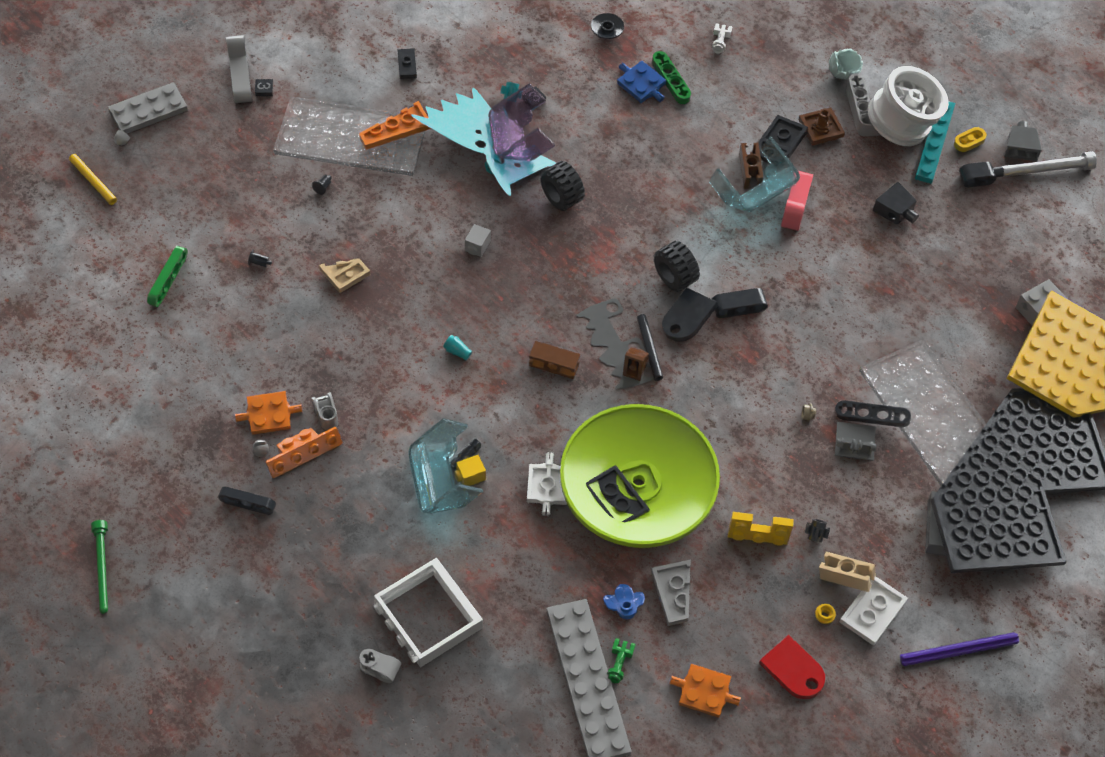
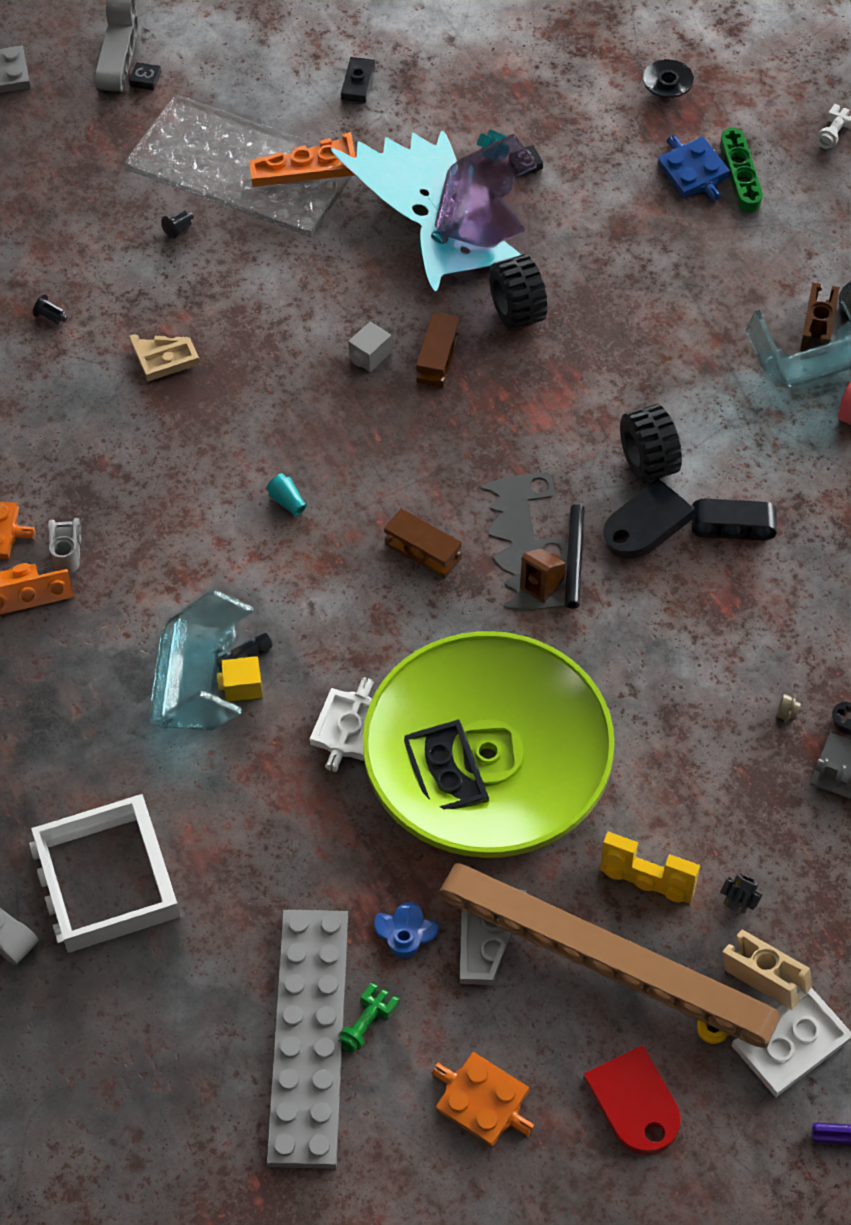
camera: 20 degrees right, 0 degrees up
none -> reddish brown piece [416,312,460,387]
none -> medium nougat beam [439,863,781,1048]

